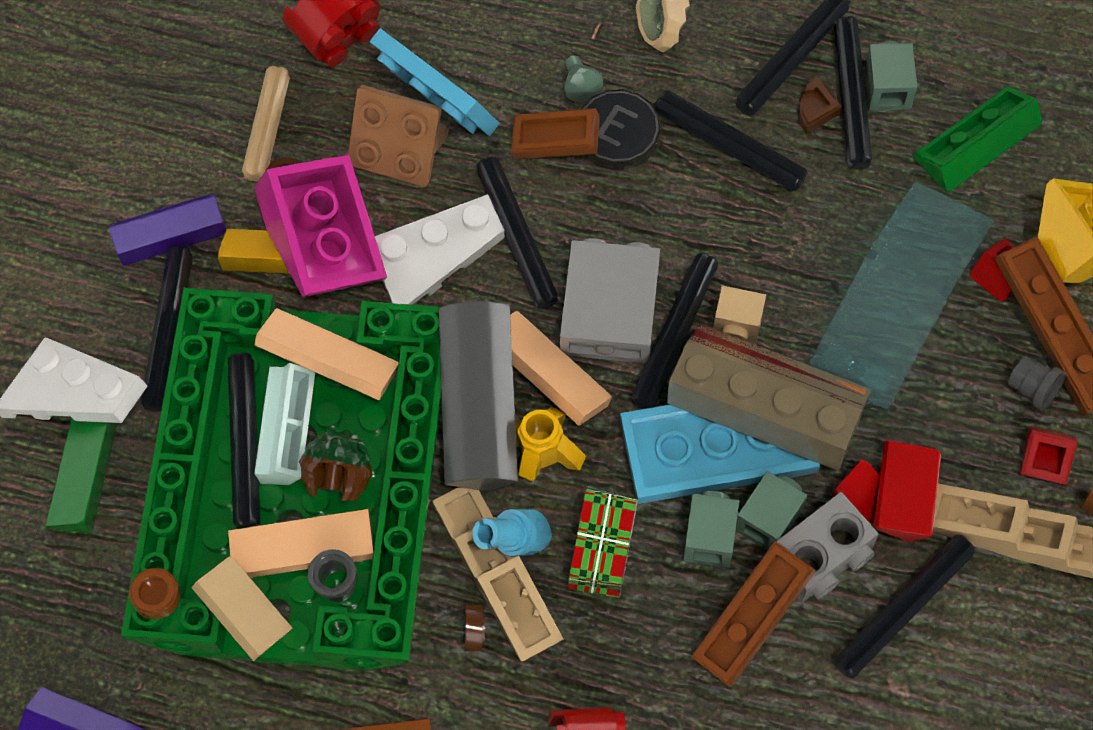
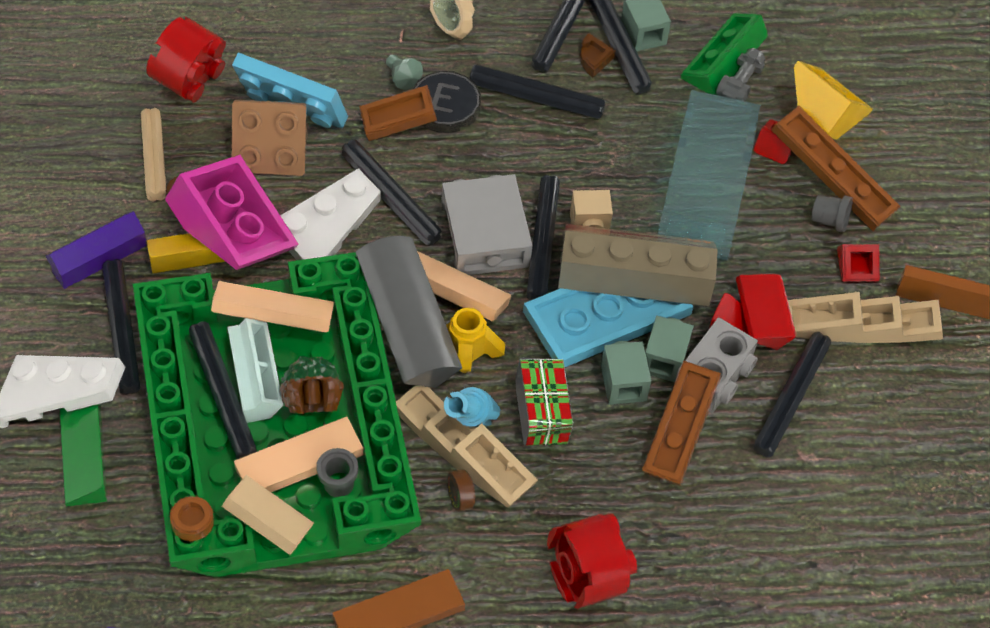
camera: 25 degrees left, 10 degrees down
none -> dark grey bar [716,48,765,105]

